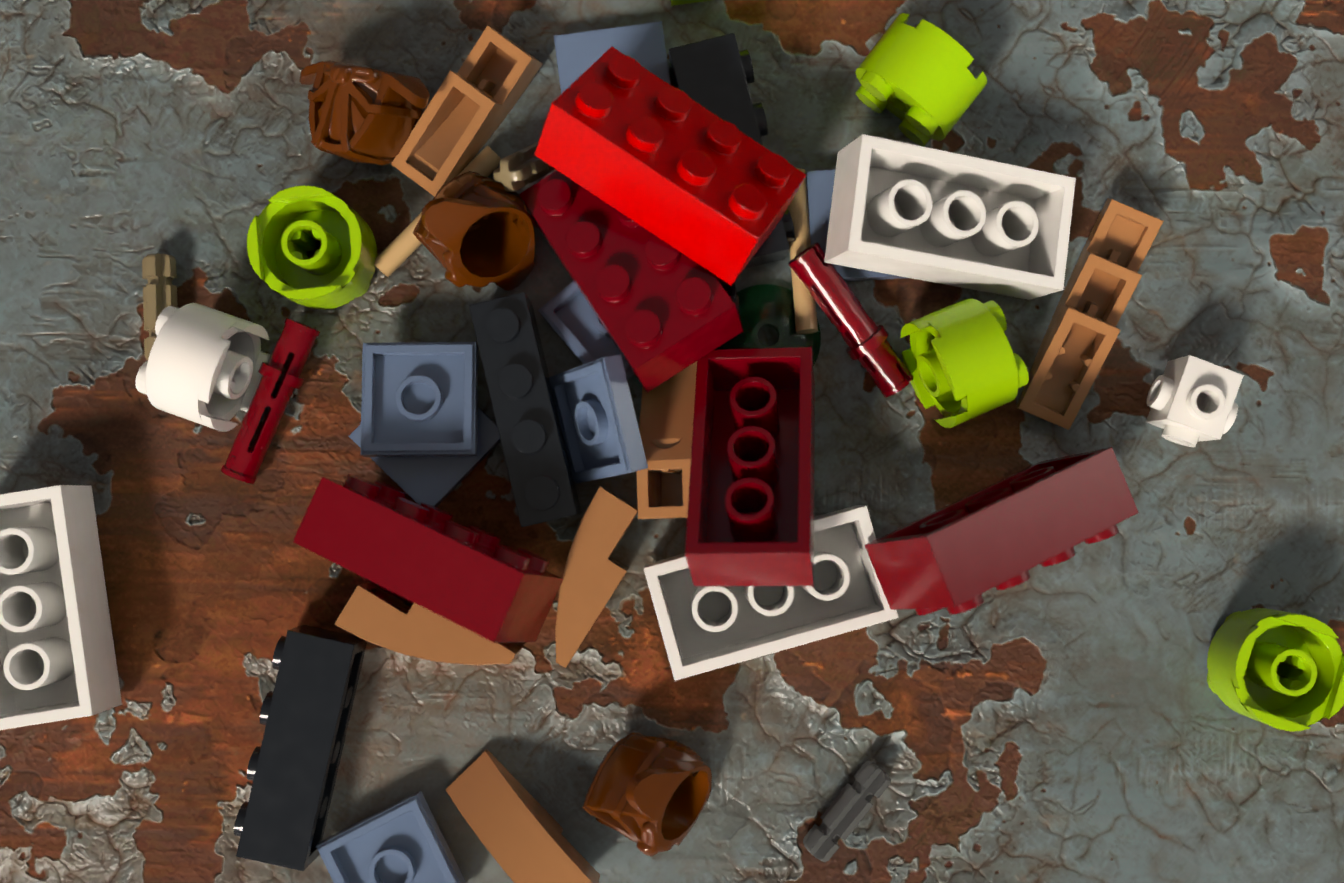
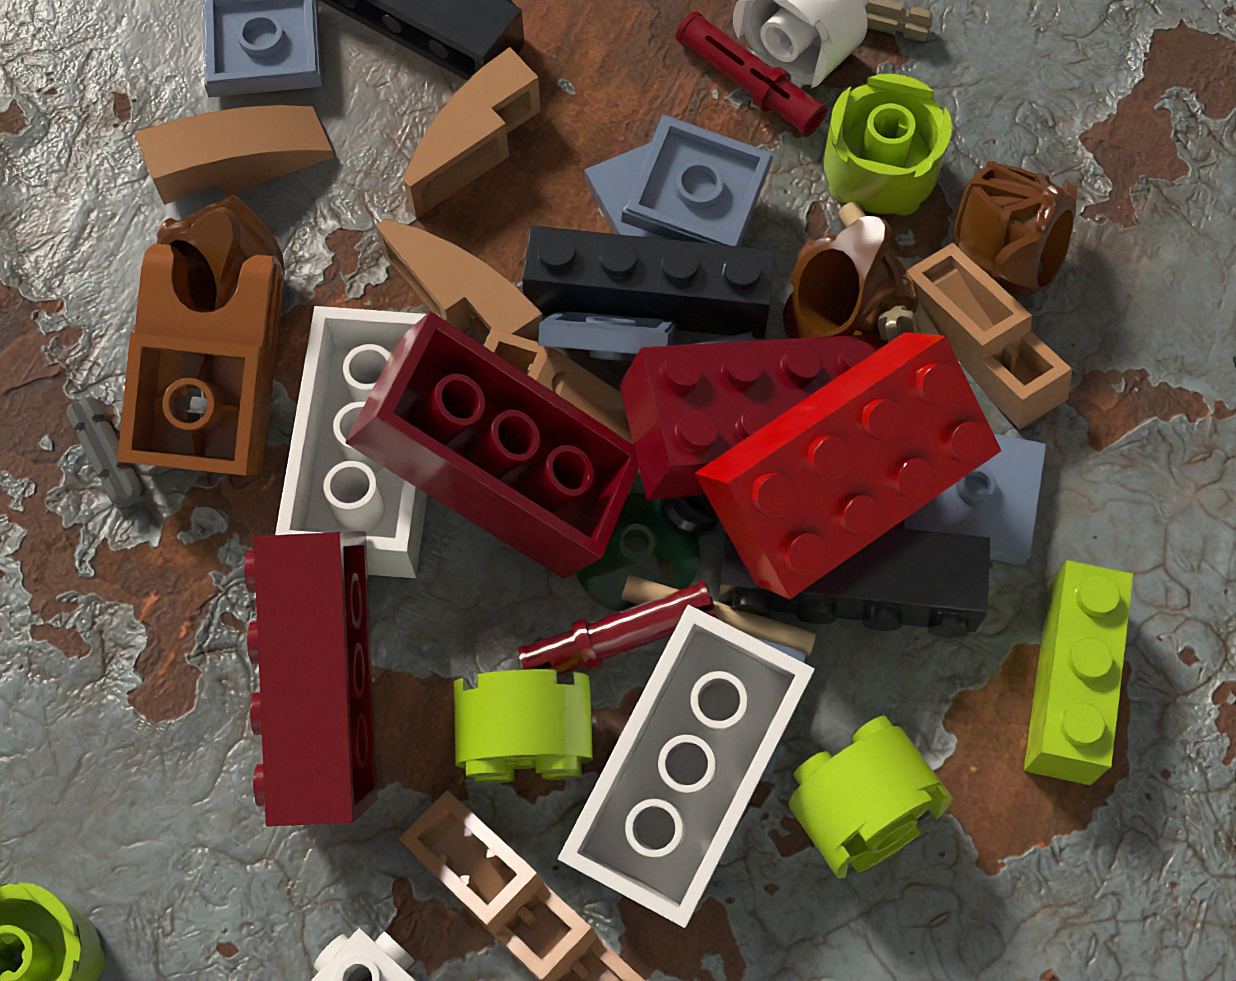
camera: 110 degrees right, 20 degrees down
dark red brick [293,474,563,643] -> none
none -> dark orange brick [117,244,283,476]

